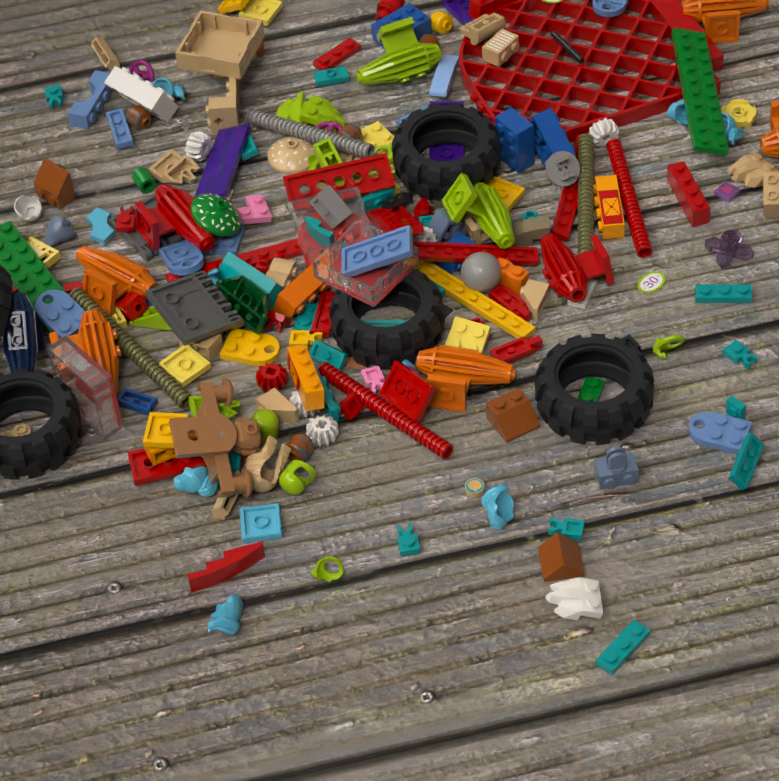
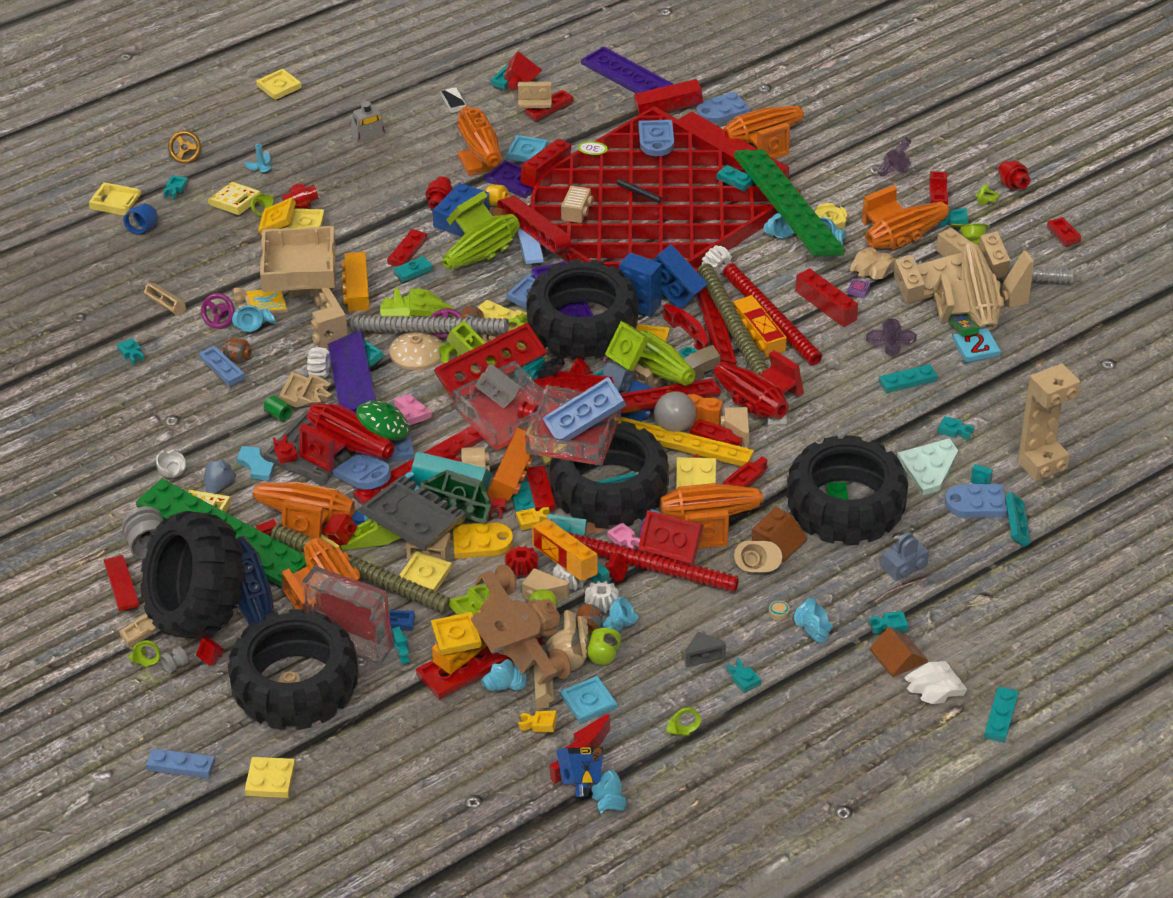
camera: 25 degrees left, 5 degrees down
dark orange slope [34,158,75,210] -> none
medium blue plate [35,290,85,338] -> none
medium blue arch [68,70,113,130] -> none
white brick [104,66,179,123] -> none
teal slope [305,215,335,250] -> none
tan brick [459,13,505,45] -> none
light grey plate [545,151,580,187] -> none
sticker [637,271,665,293] -> none
lime piece [653,335,685,360] -> none
none -> flag [233,288,288,314]
none -> light orange brick [341,252,370,312]
none -> teal plate [392,626,410,664]
none -> red beam [497,196,571,253]
none -> yellow plate [518,711,558,732]
none -> blue torso [556,747,603,797]
none -> medium azure hair [602,596,639,632]
none -> red slope [663,304,708,350]
none -> dark grey slope [685,631,726,668]
none -> teal plate [717,165,754,191]
none -> tan piece [734,541,782,572]
none -> light aqua plate [897,438,958,495]

